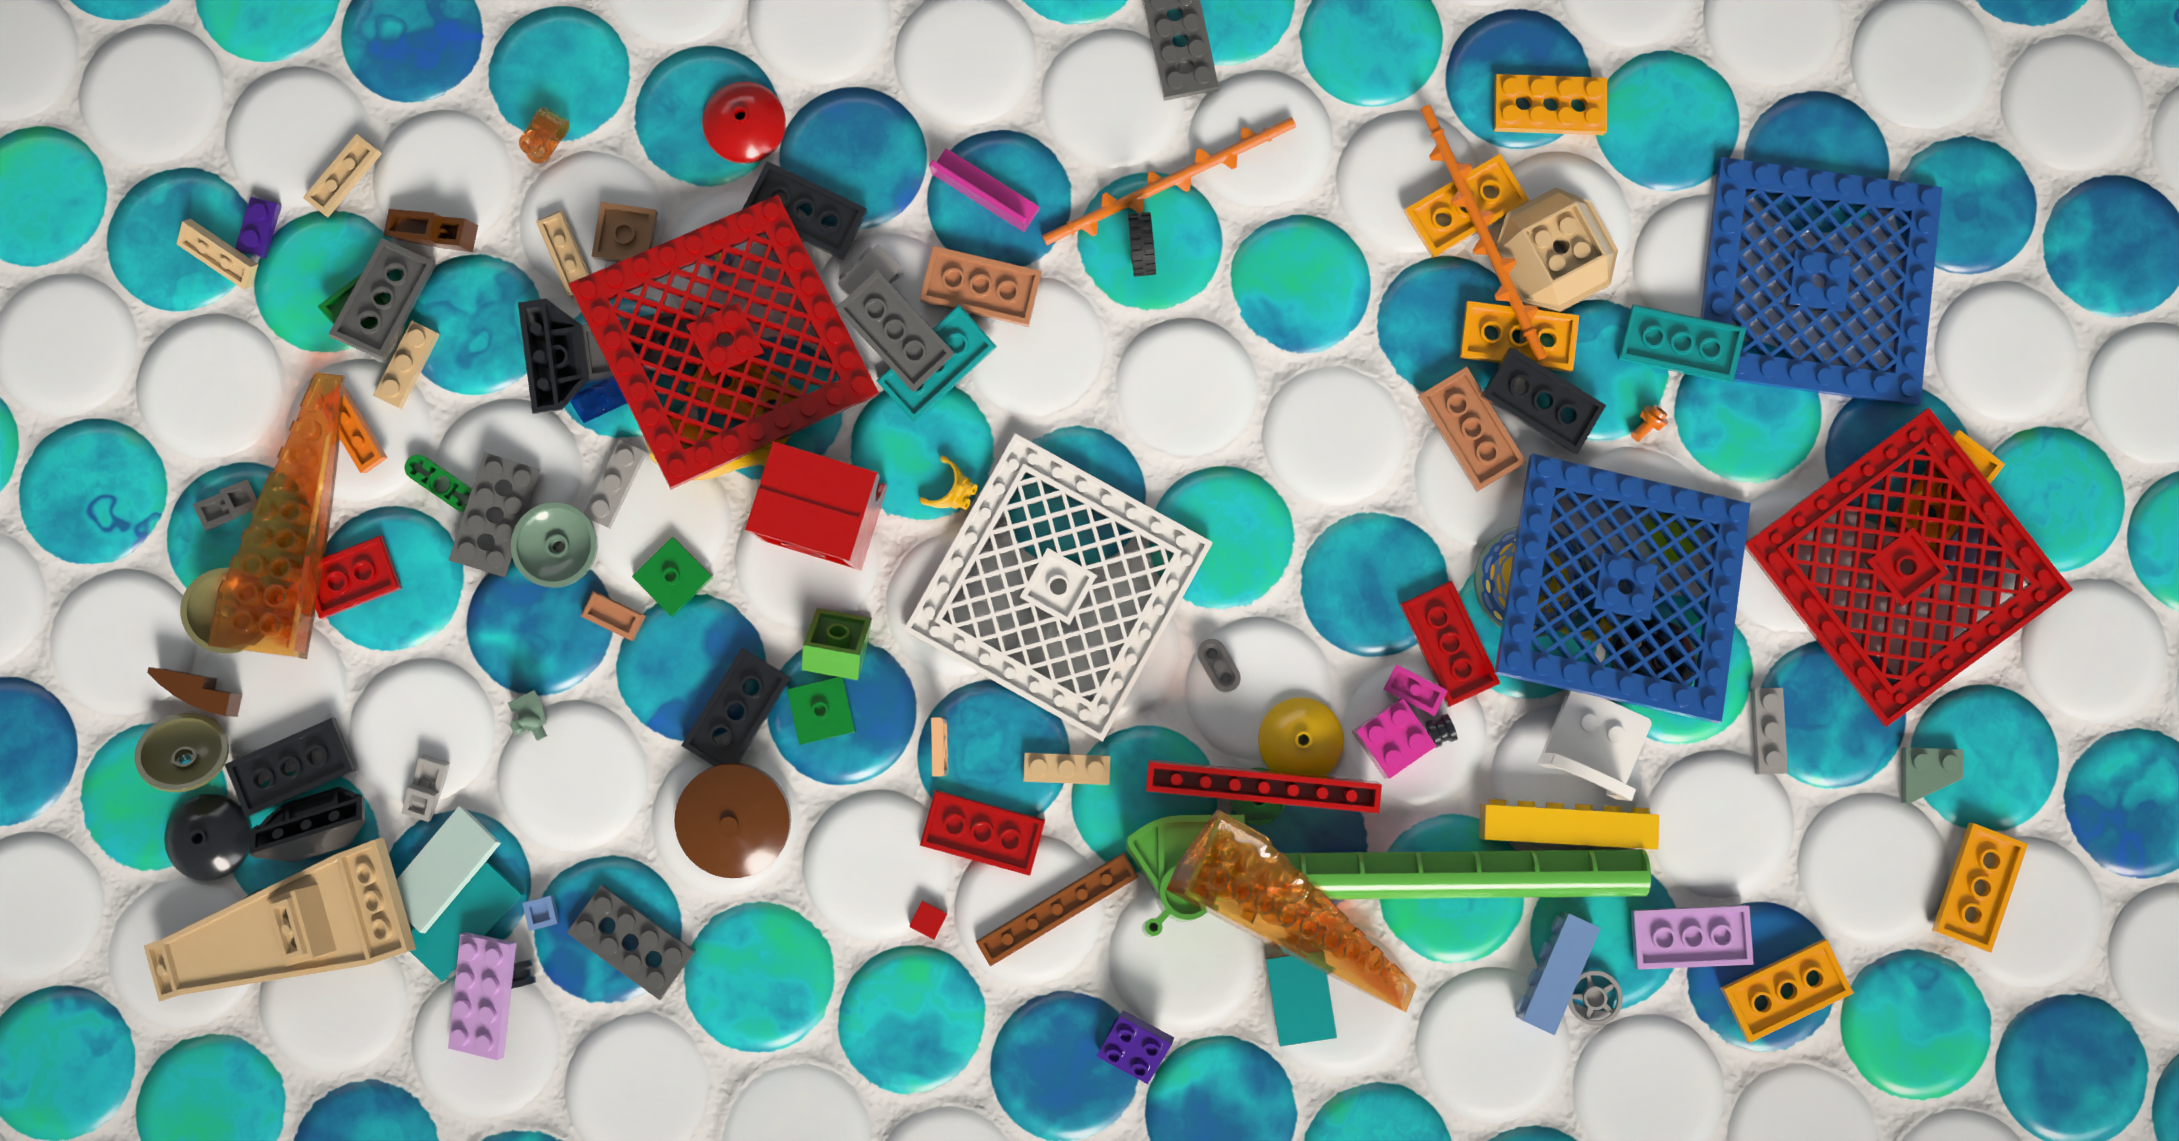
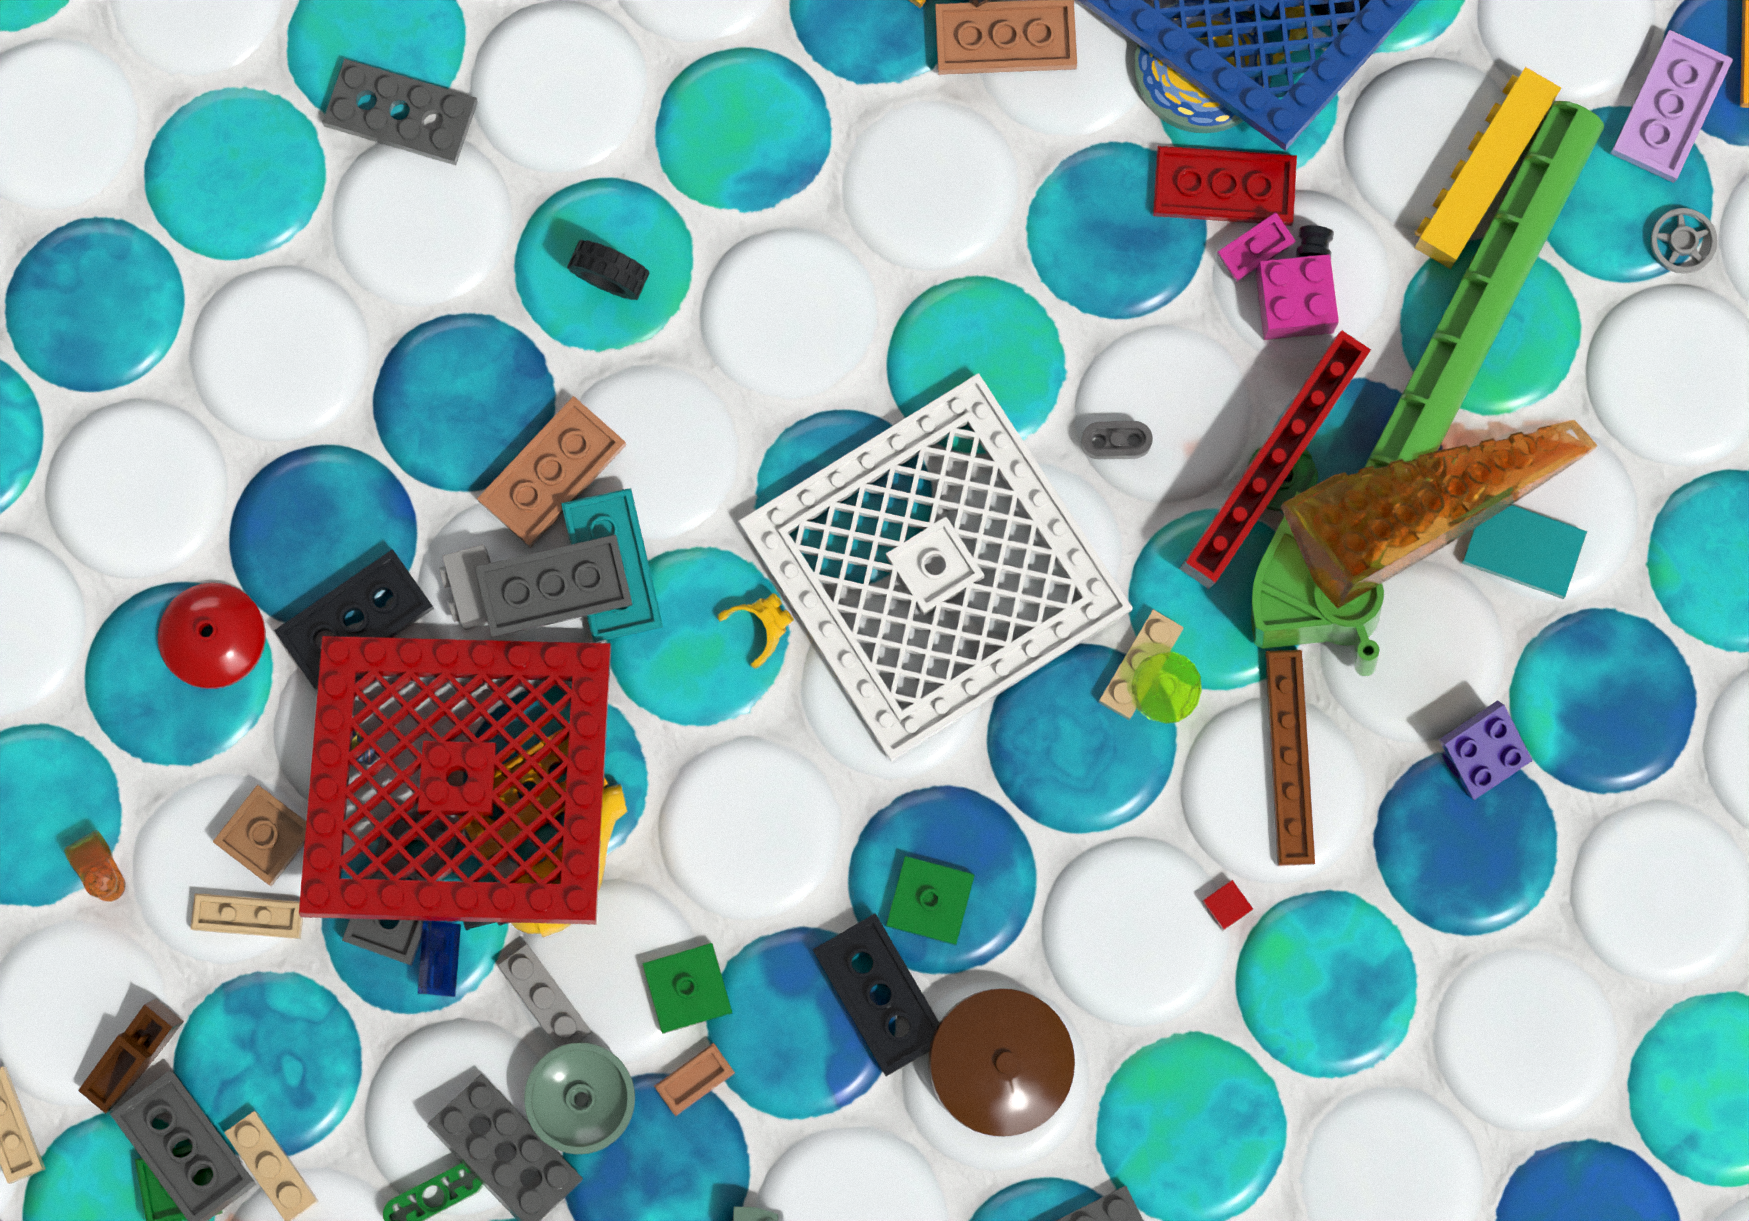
camera: 60 degrees left, 5 degrees down
black wedge [518,298,589,414] -> none
red piece [745,441,888,571] -> none
bright green slope [802,608,872,680] -> none
red tile [919,790,1045,876] -> none
dark pink panel [929,148,1039,232] -> none
light nougat tile [931,717,948,776] -> none
orange plant [1042,117,1296,246] -> none
yellow dish [1258,697,1344,776] -> none
medium blue brick [1516,911,1601,1035] -> none
white piece [1537,690,1651,801] -> none
none -> clear neon green tile [1131,651,1202,724]

